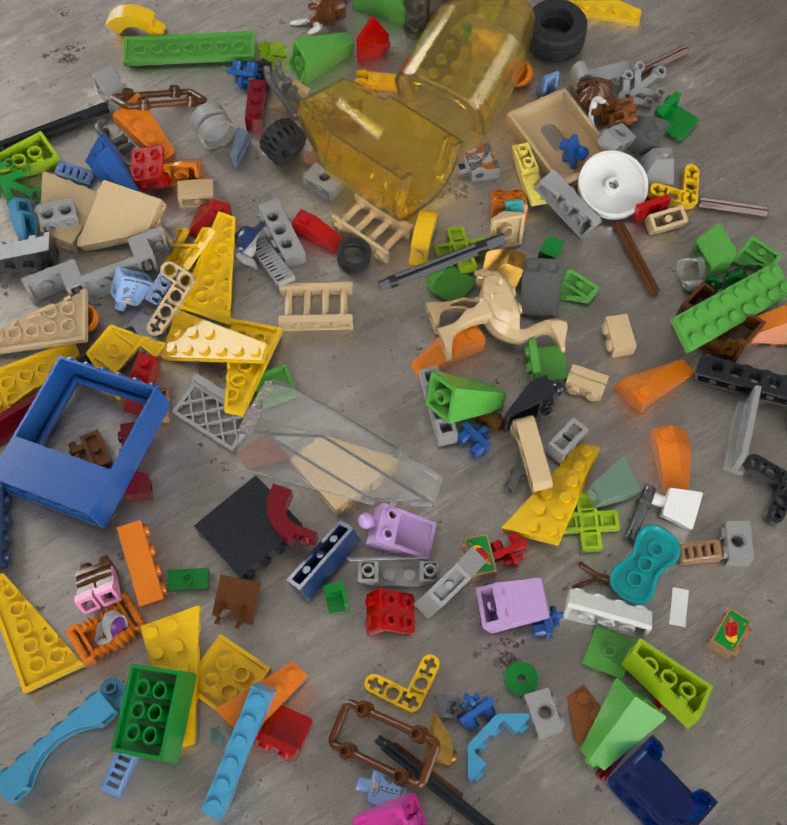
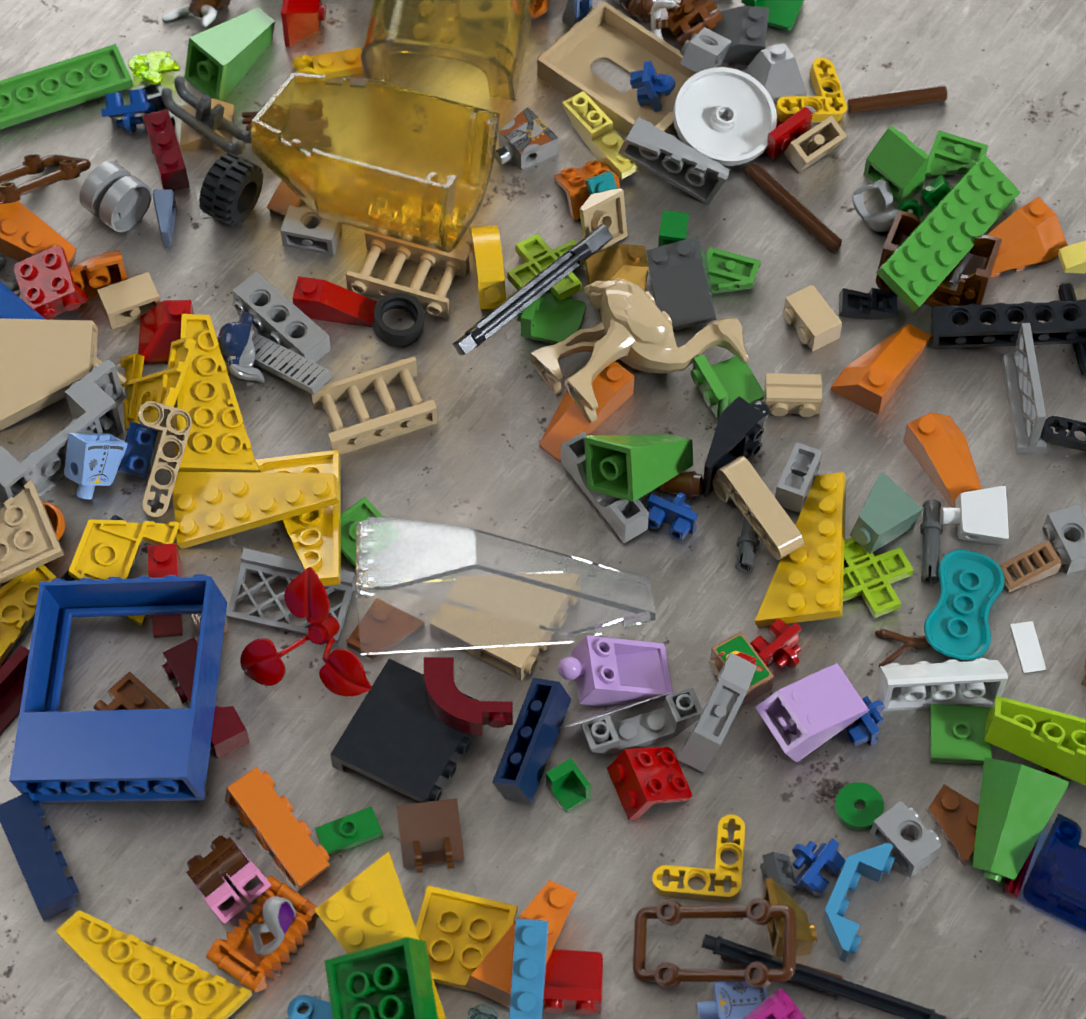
camera: 20 degrees left, 5 degrees down
none -> red plant [240,567,372,697]
none -> black slope [839,288,898,319]

